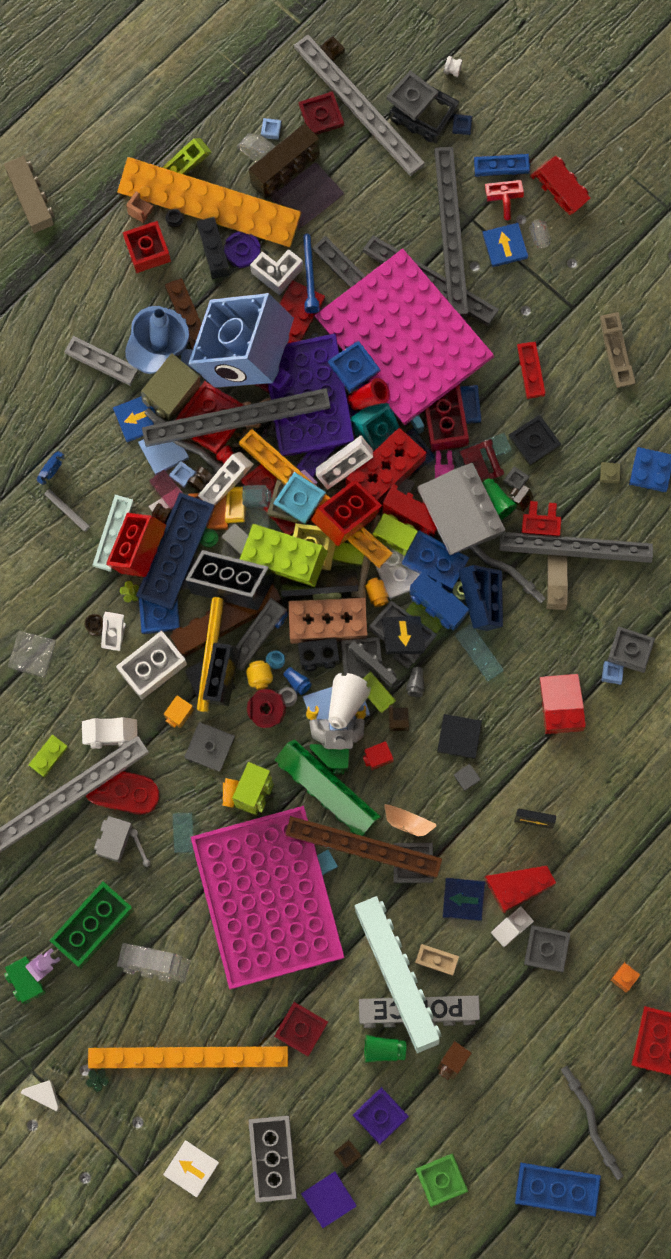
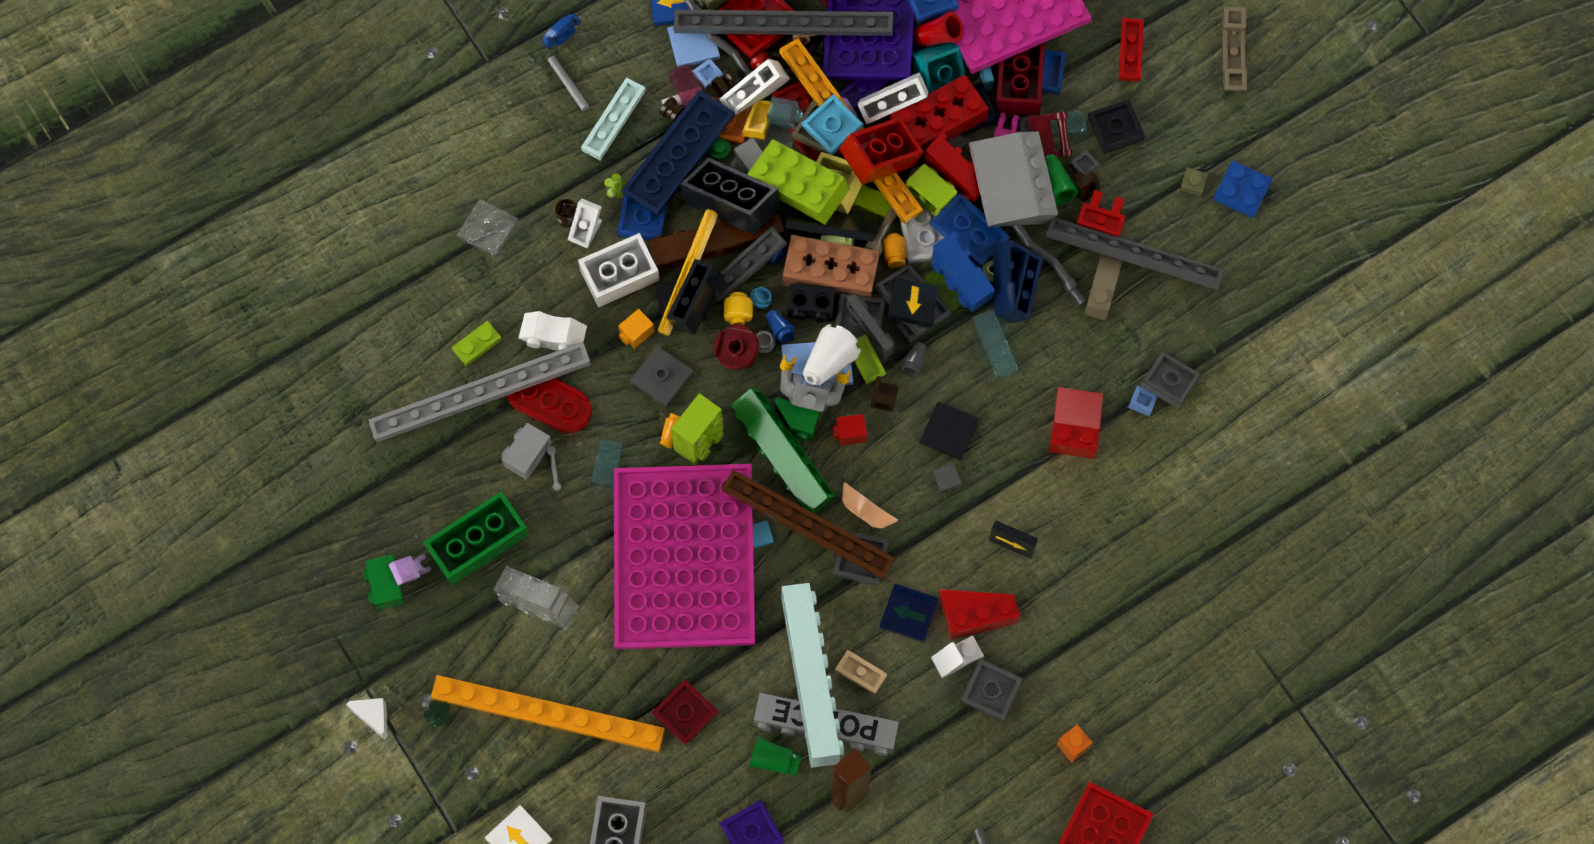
camera: 10 degrees right, 5 degrees down
red brick [106,513,167,577] -> none

